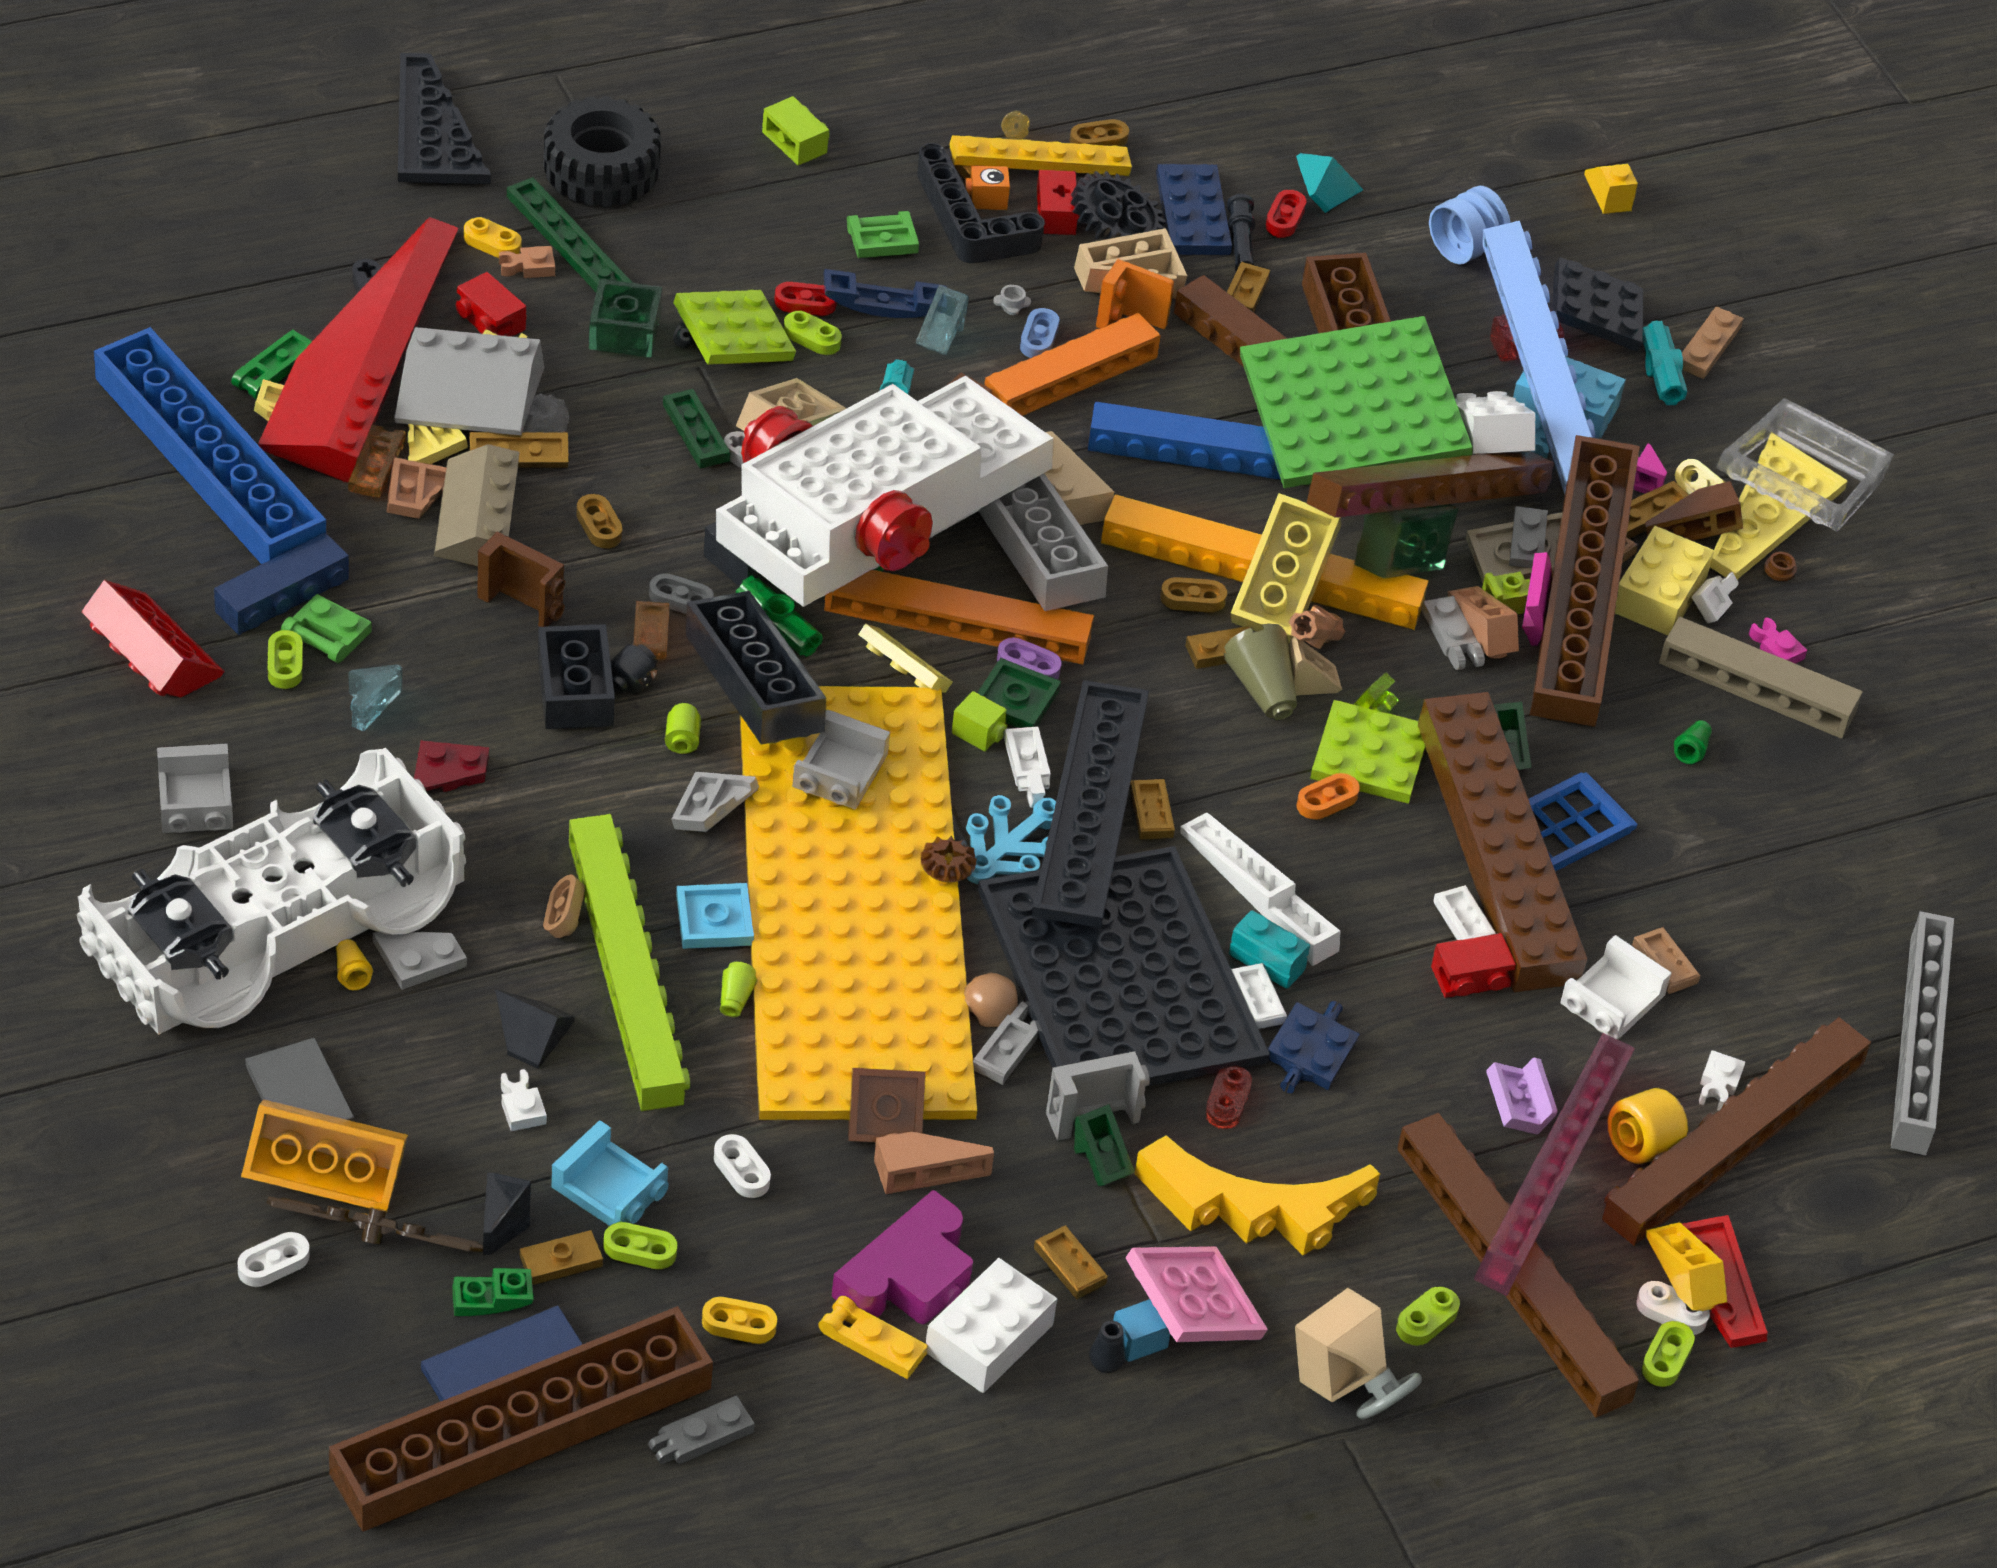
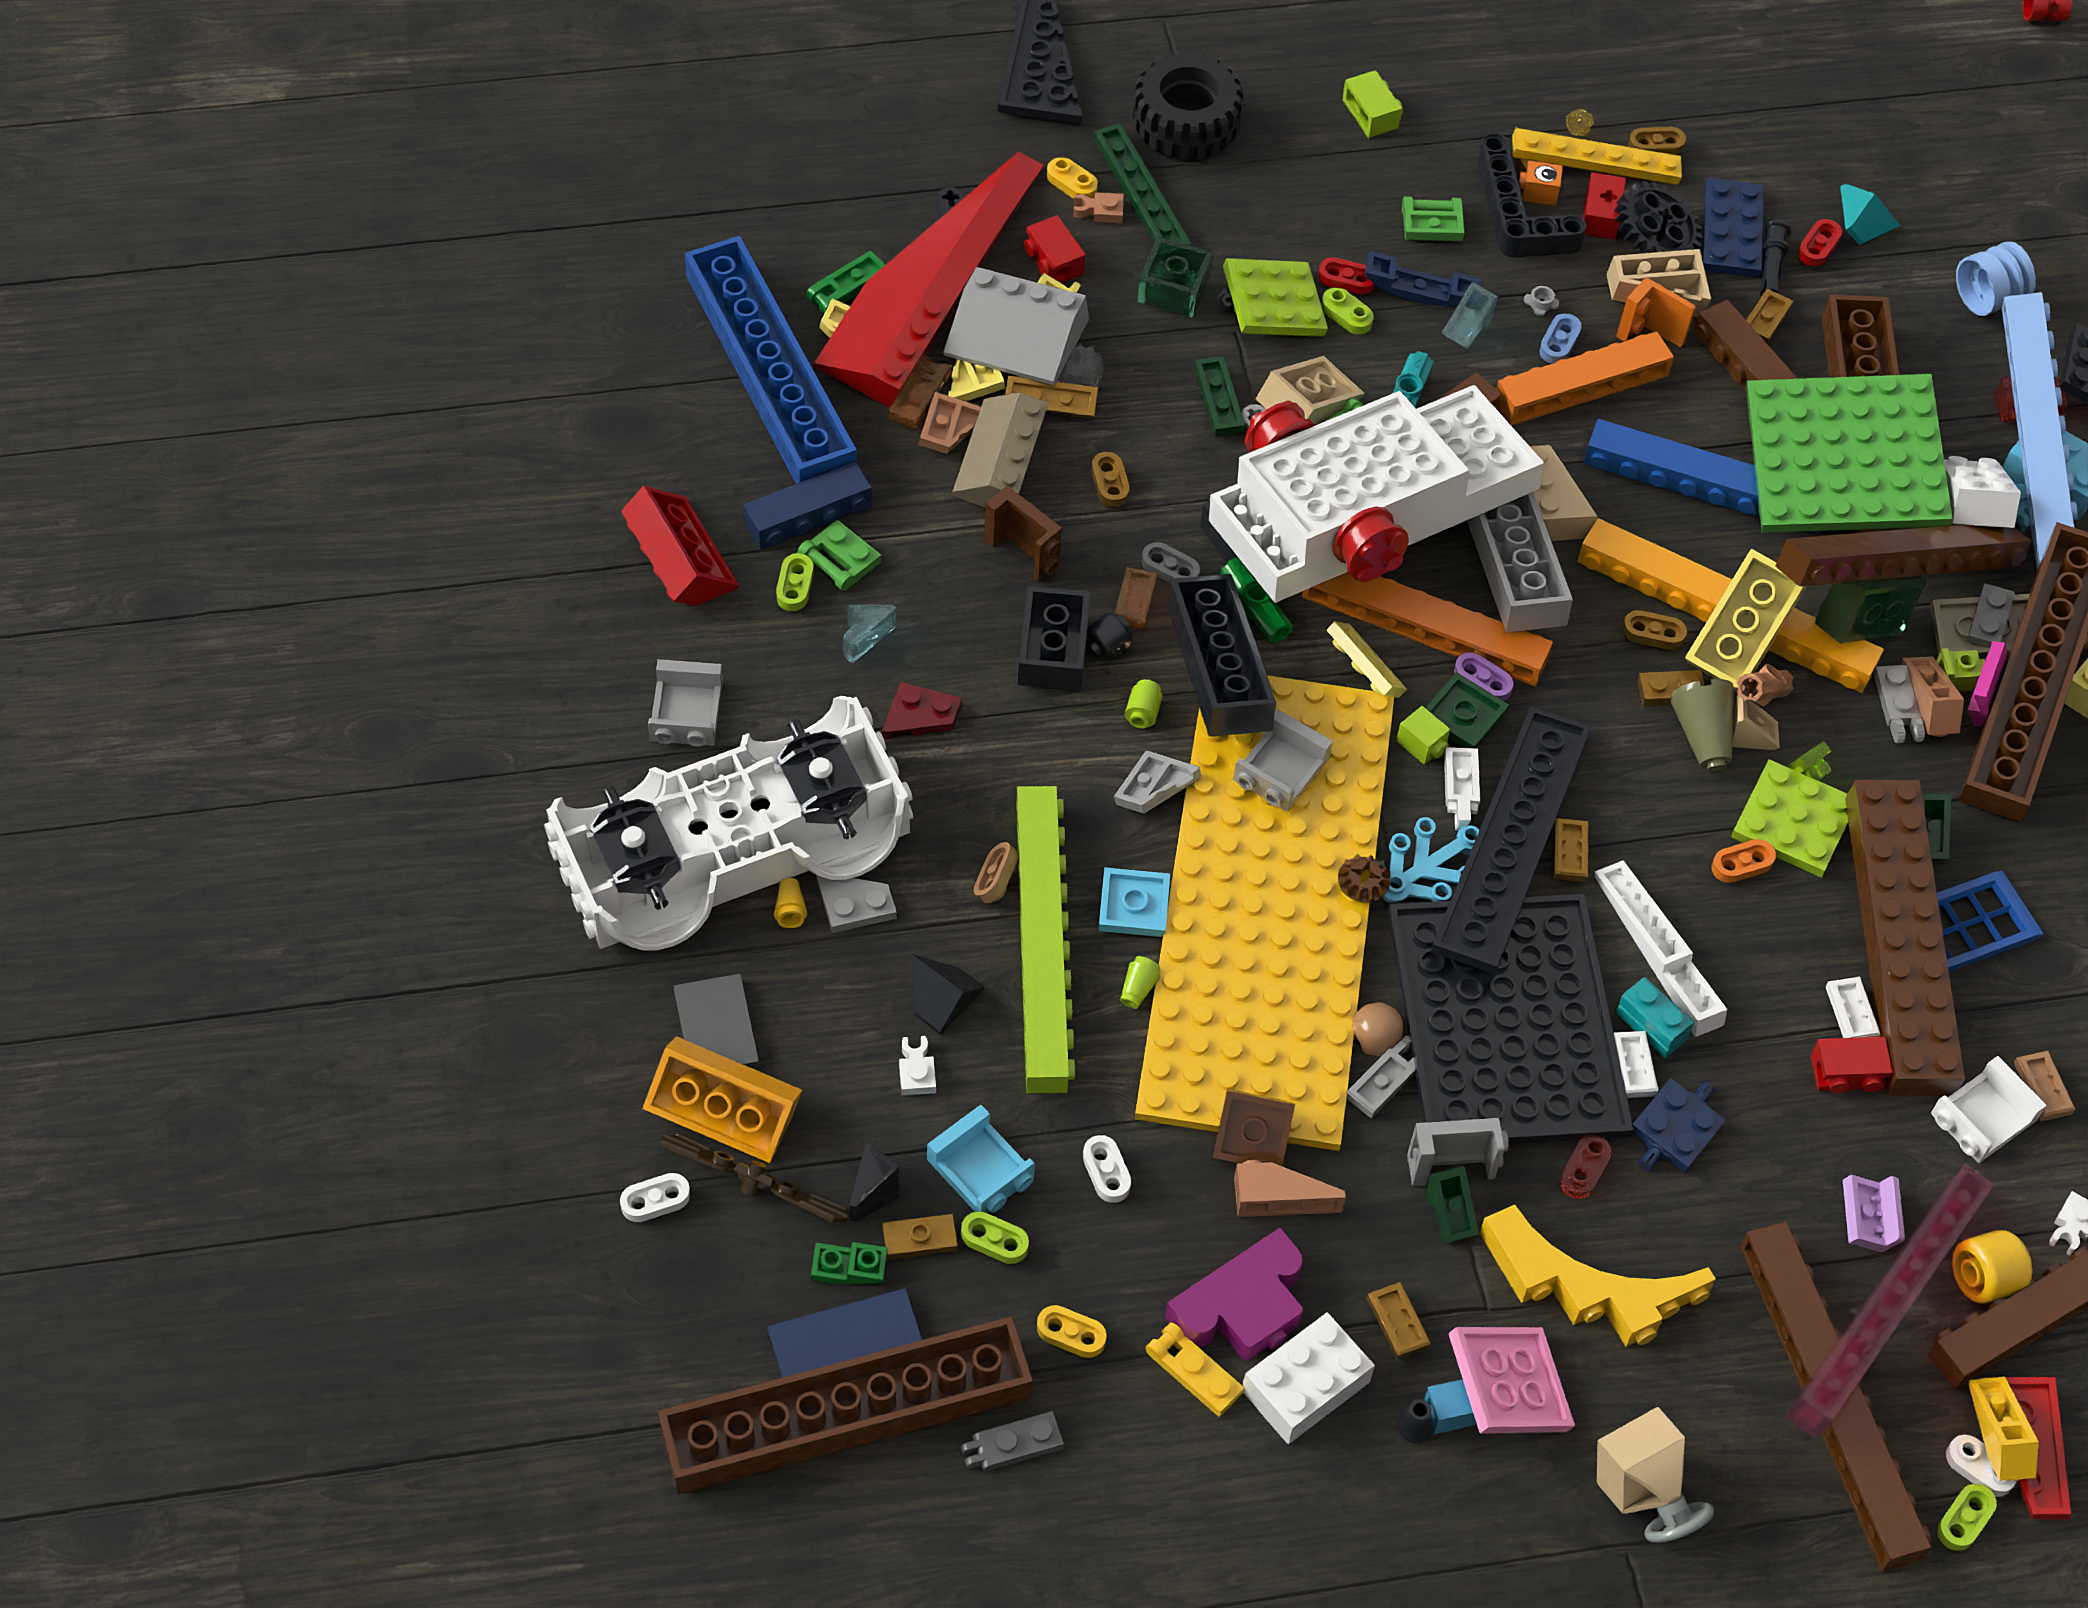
camera: 15 degrees right, 10 degrees up
lime plate [1396,1287,1460,1346] -> none

